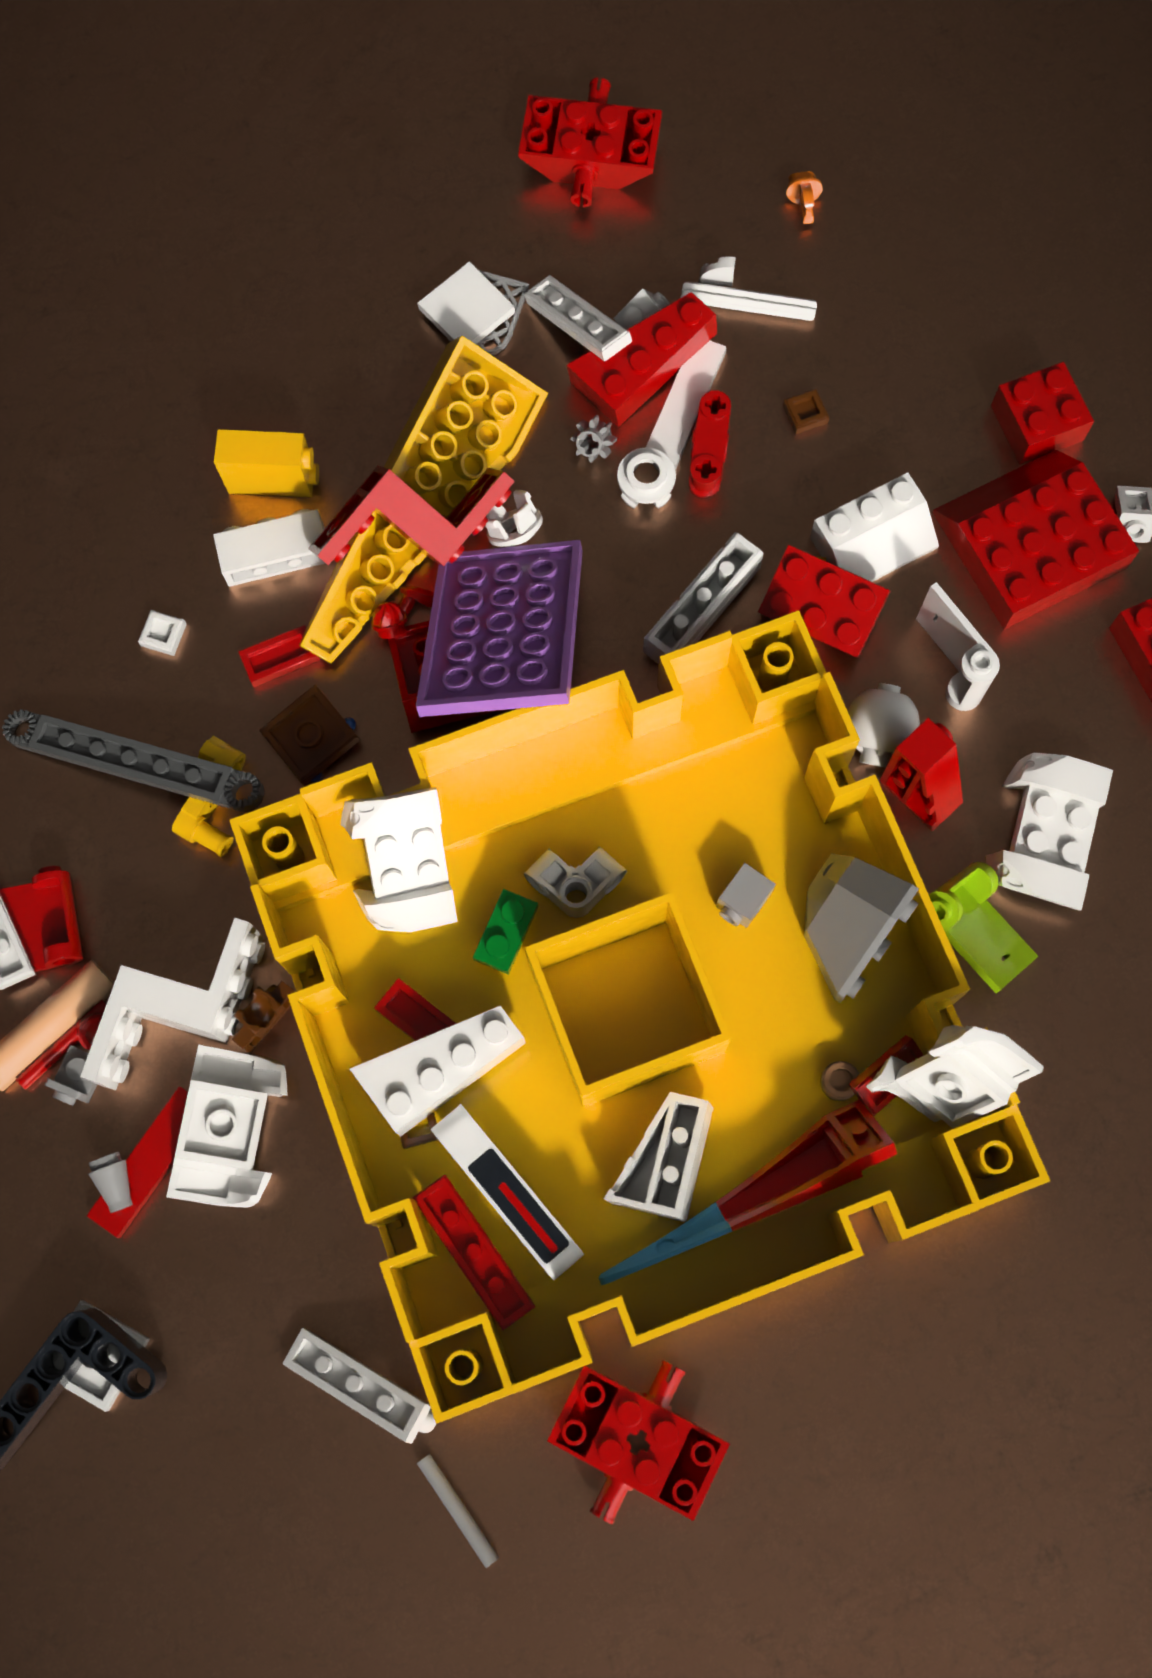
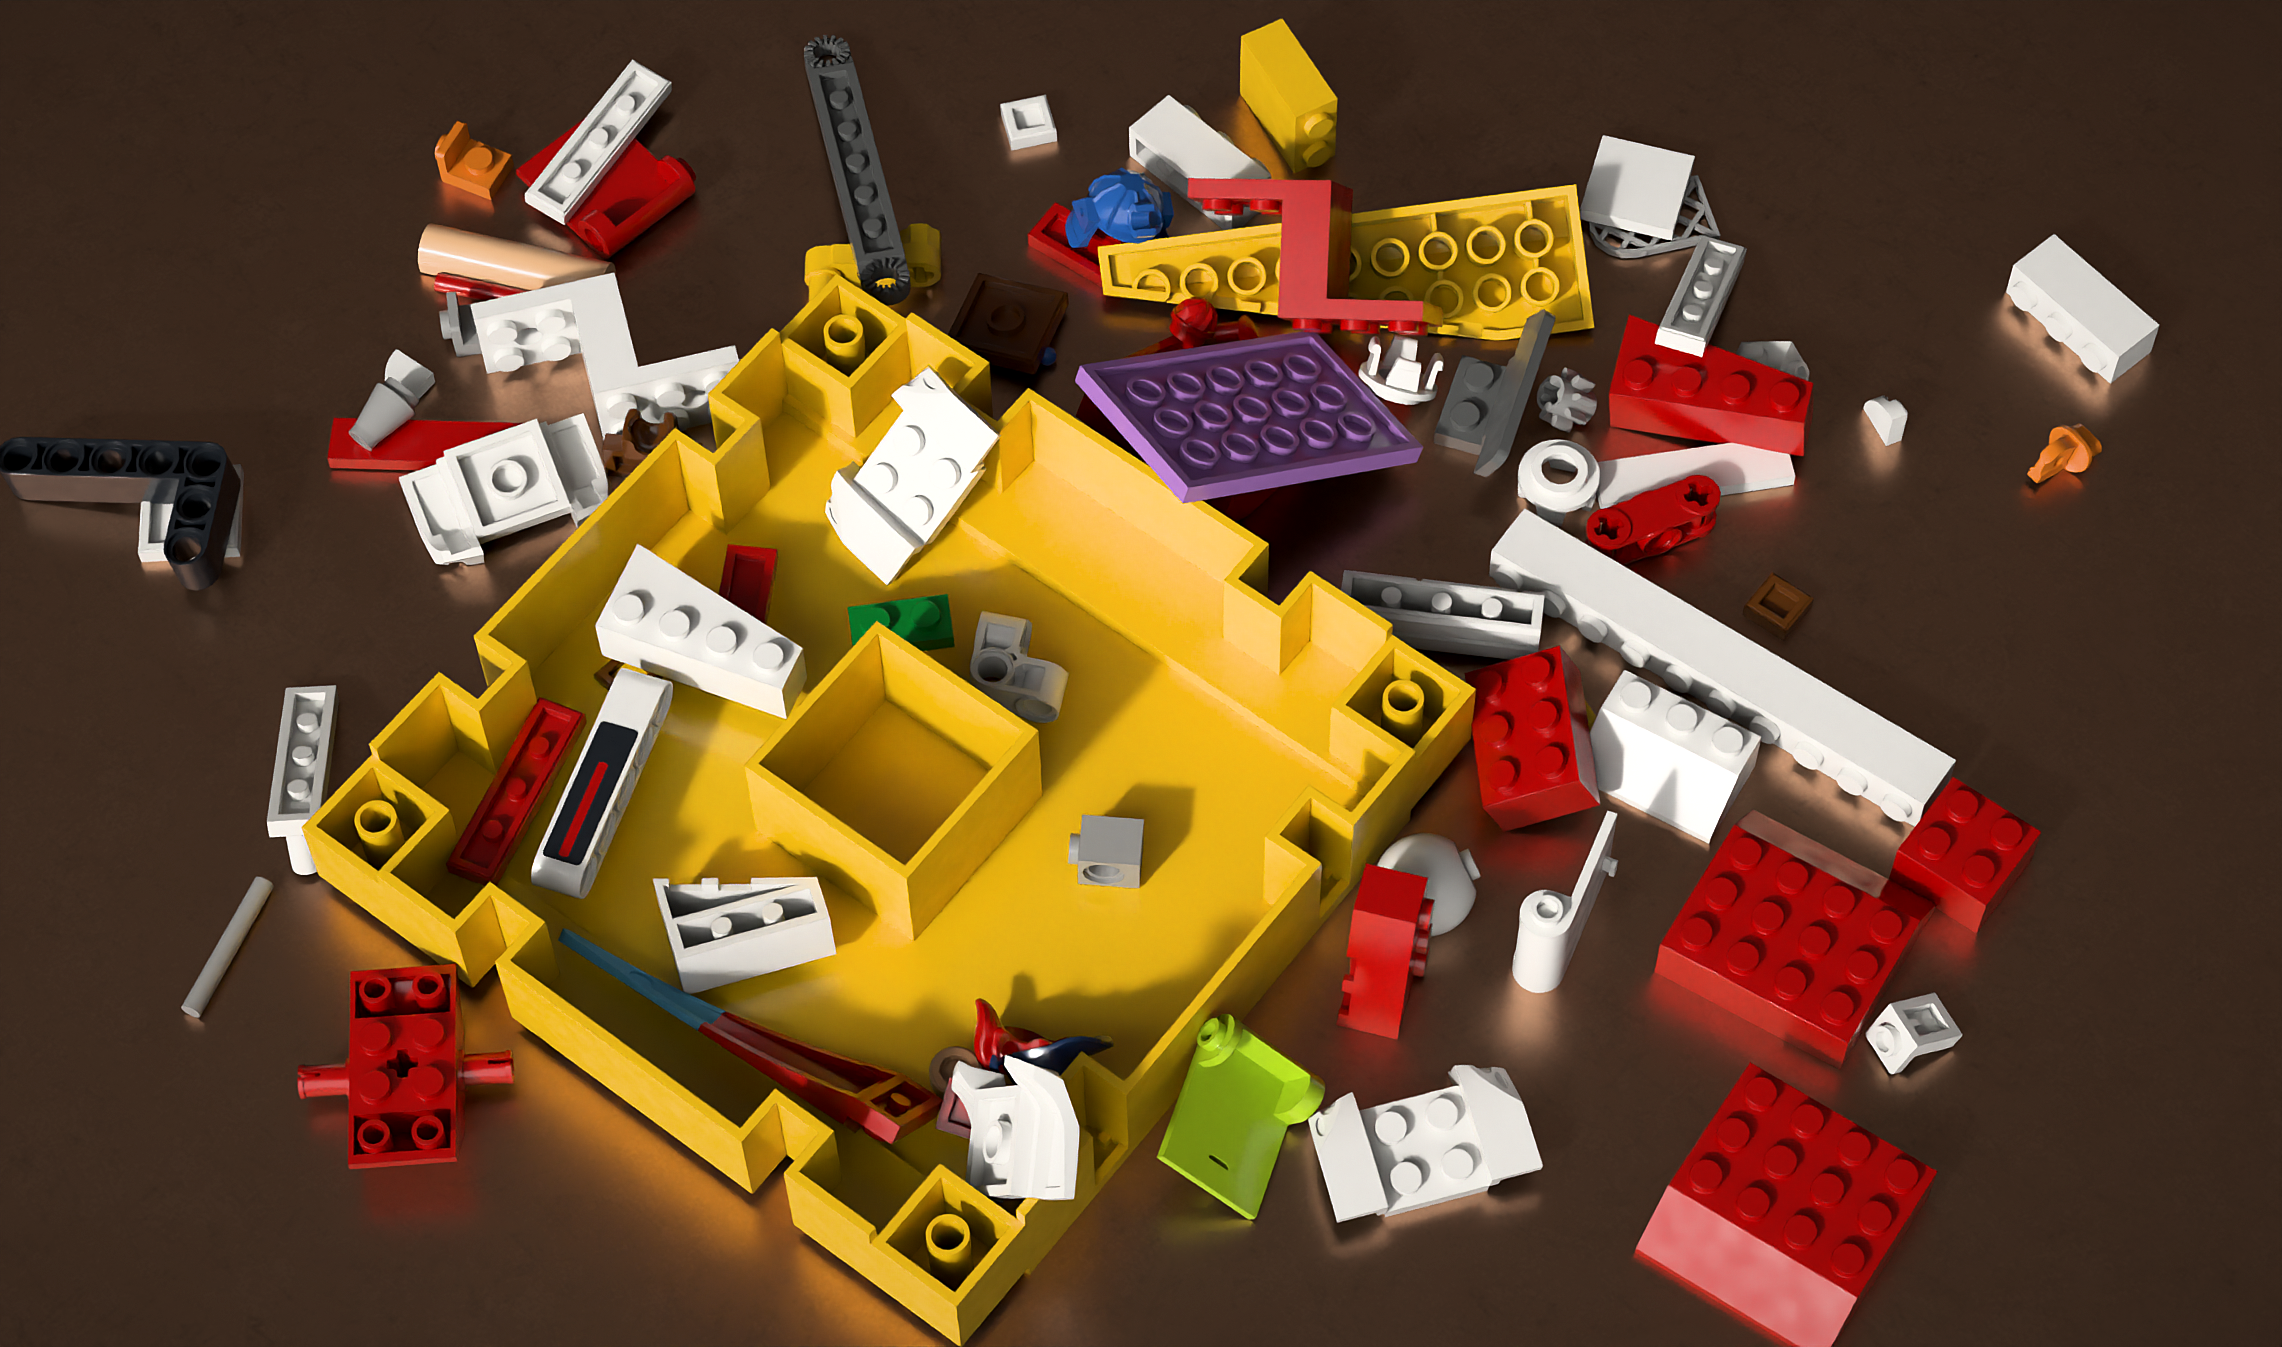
camera: 55 degrees right, 15 degrees down
red slope [518,78,662,207] -> none
white axle [681,281,817,321] -> none
light grey brick [804,853,919,1003] -> none
none -> white tile [385,349,435,400]
none -> hair [974,998,1114,1085]
none -> blue helmet [1065,167,1174,248]
none -> dark grey plate [1434,309,1555,477]
none -> white brick [1489,508,1956,827]
none -> white brick [2006,234,2160,384]

